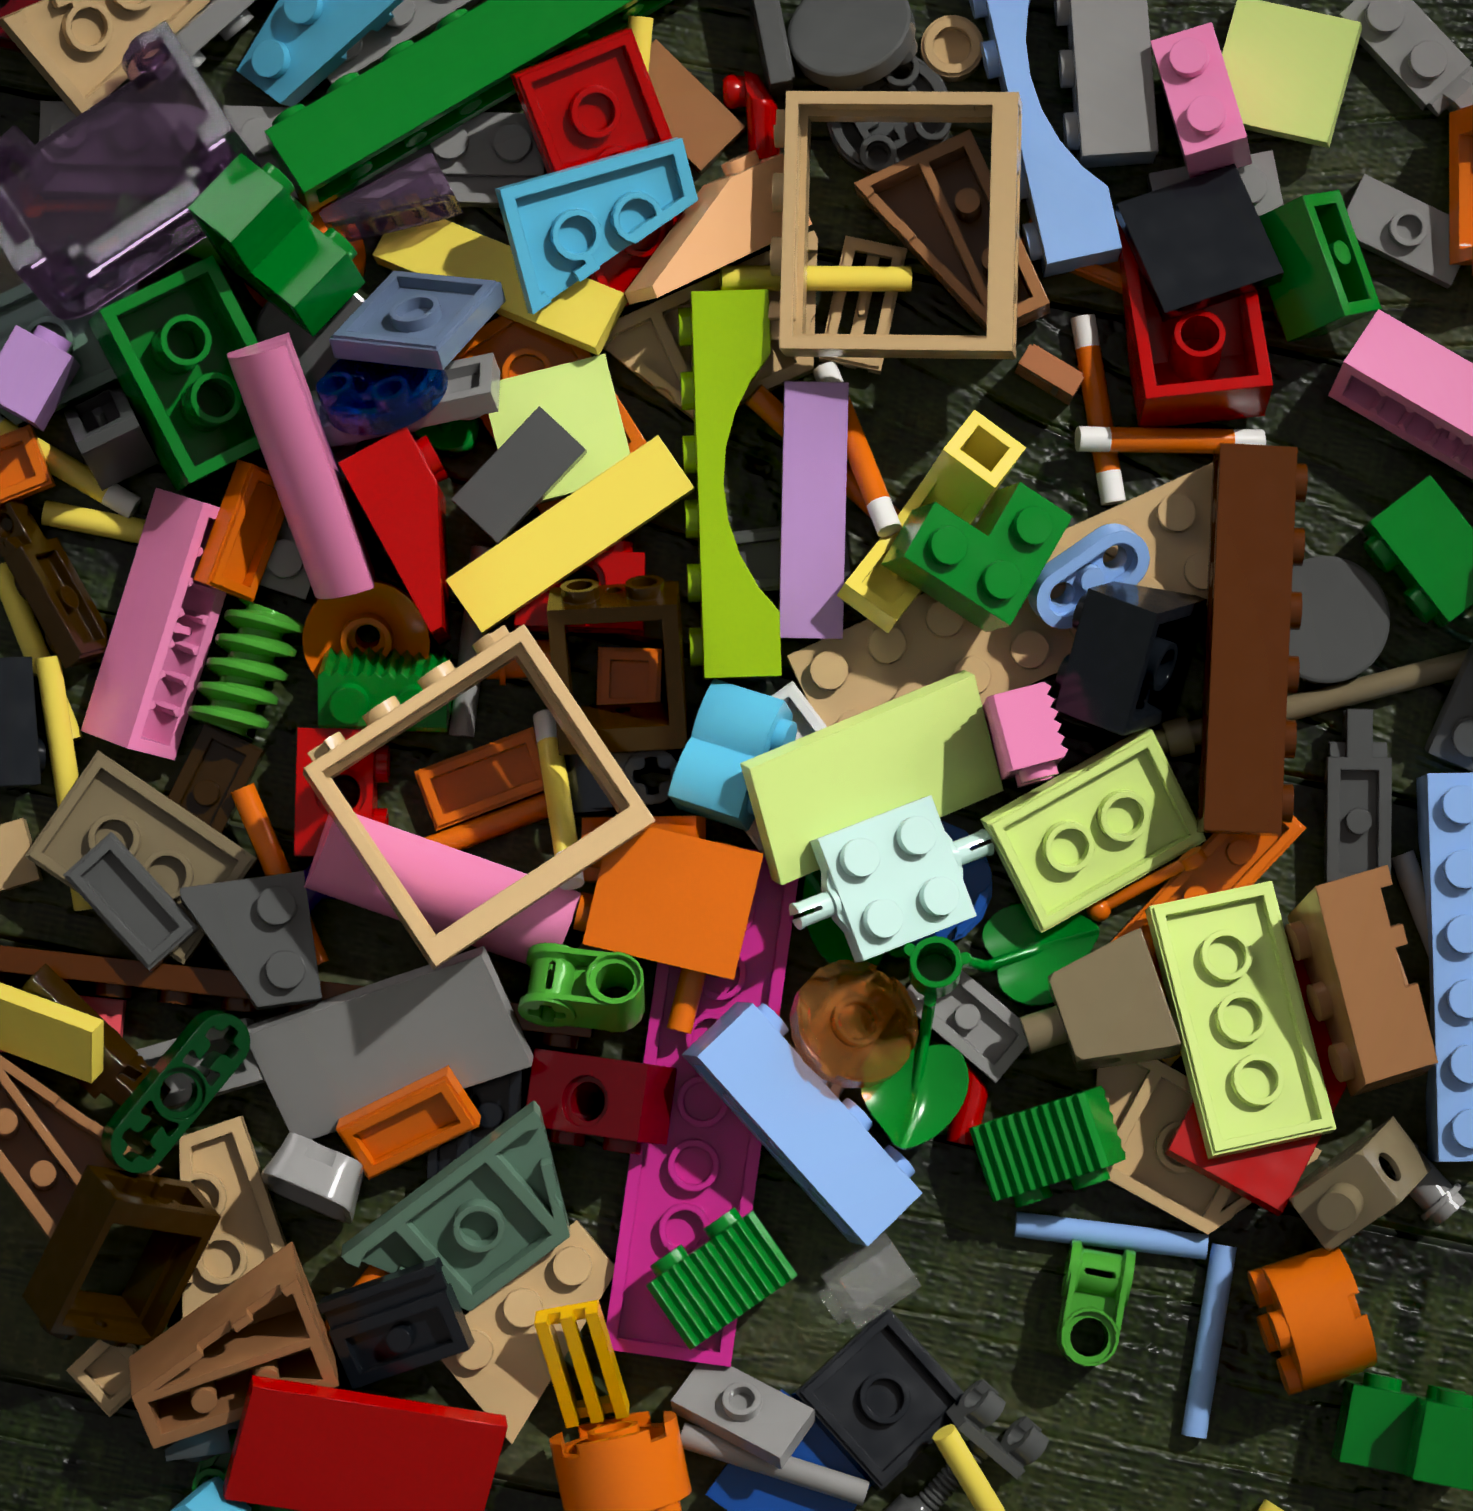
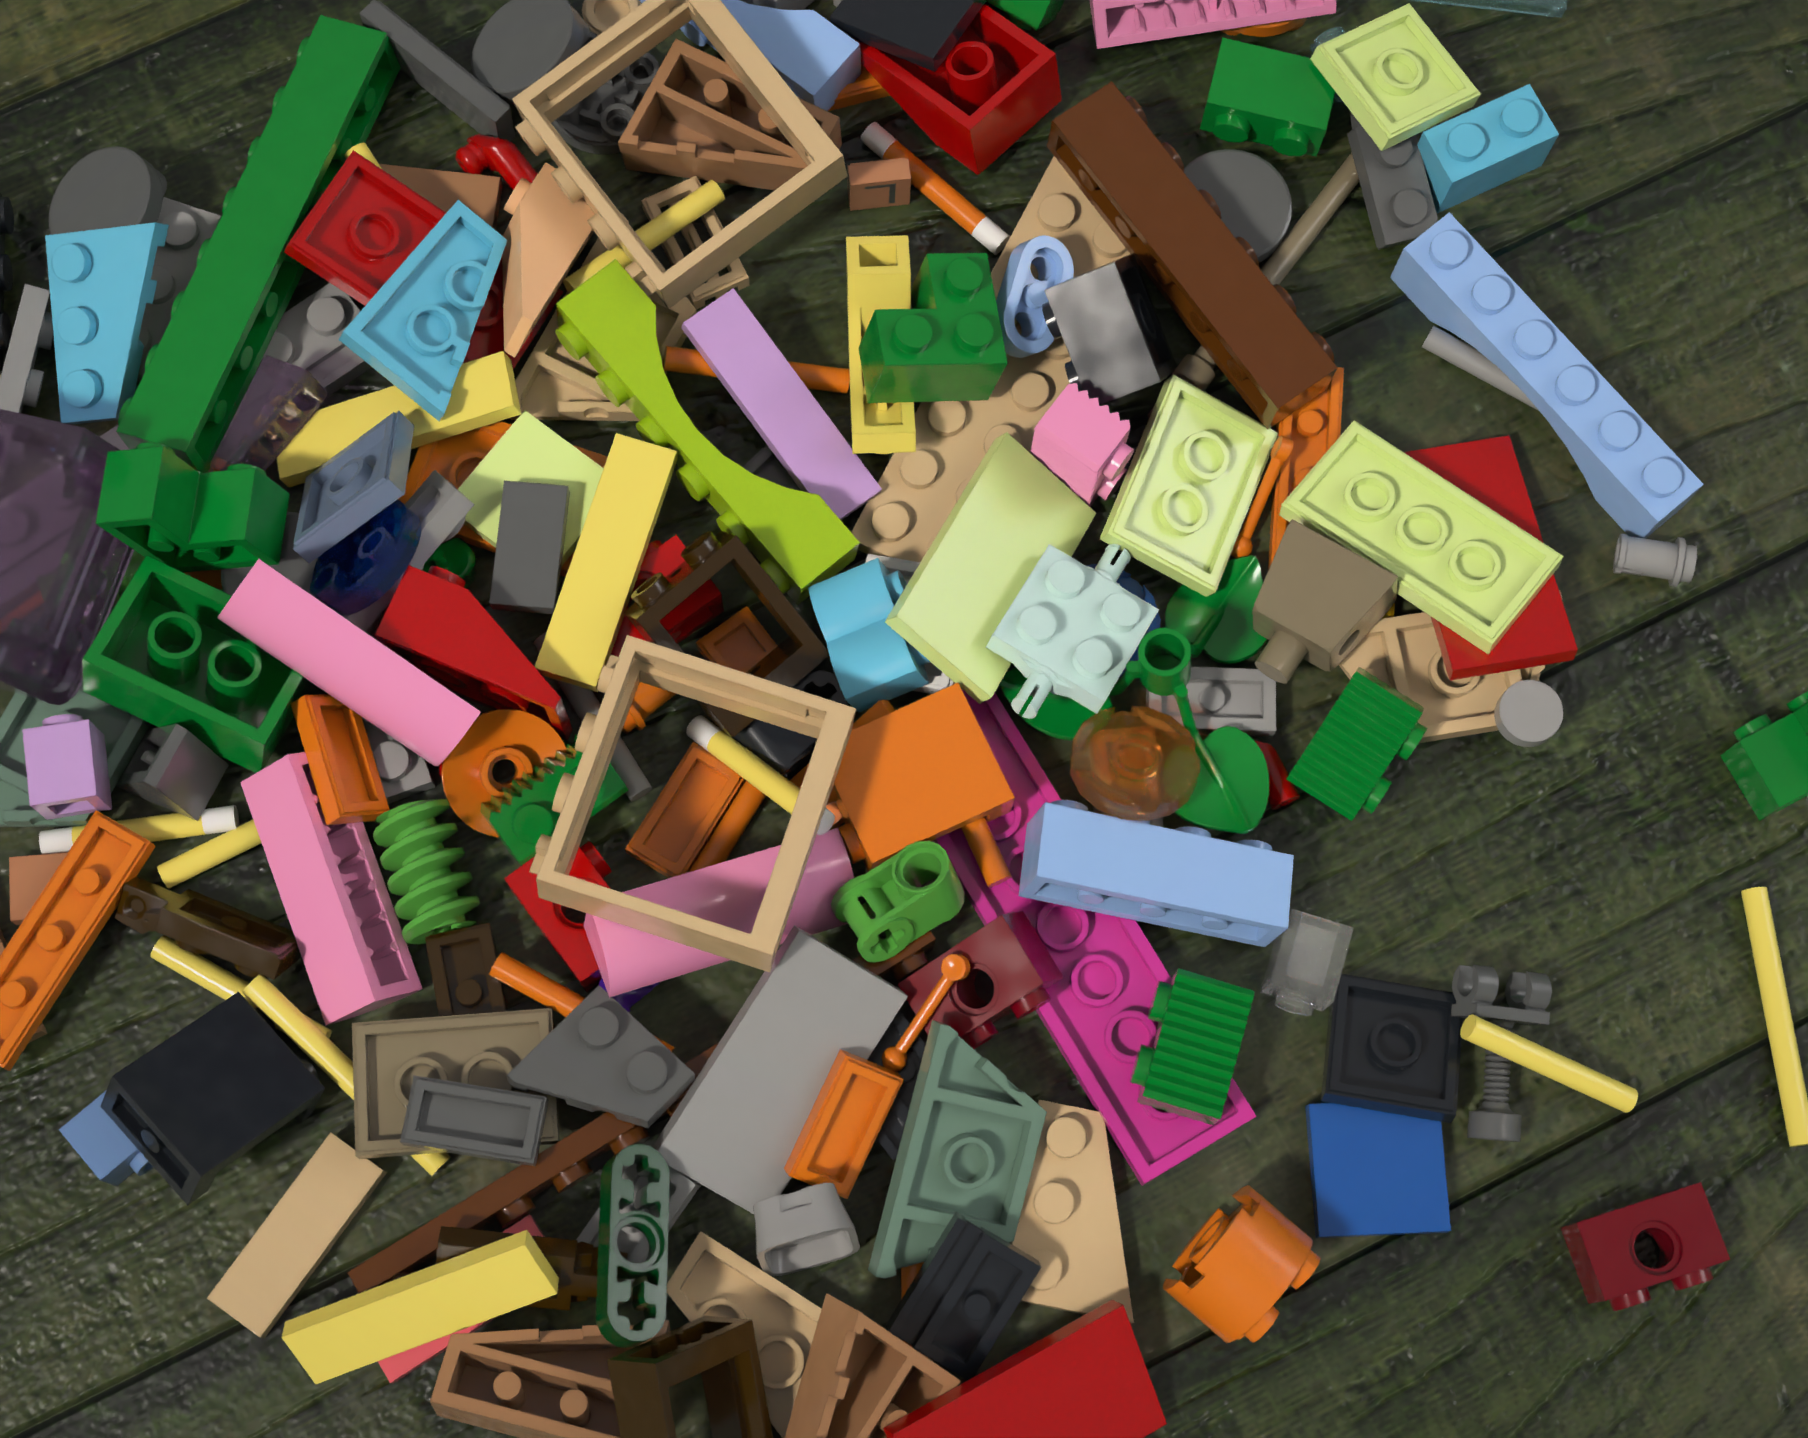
camera: 45 degrees left, 10 degrees down
yellow tile [534,1300,630,1428] -> none
light grey plate [671,1363,816,1469] -> none
light grey bar [681,1422,870,1506] -> none
bar [813,362,902,537] -> none
light blue bar [1014,1212,1209,1260] -> none
bright green piece [1056,1239,1136,1366] -> none
orange bar [1075,426,1266,454] -> none
light blue bar [1181,1243,1237,1439] -> none
orange brick [1247,1246,1377,1396] -> none
medium nougat wedge [1285,865,1438,1097] -> none
dark tan torso [1289,1116,1432,1252] -> none
dark grey hinge [1324,709,1392,886] -> none
none -> orange hinge [881,954,970,1072]
none -> light grey tile [1494,680,1563,747]

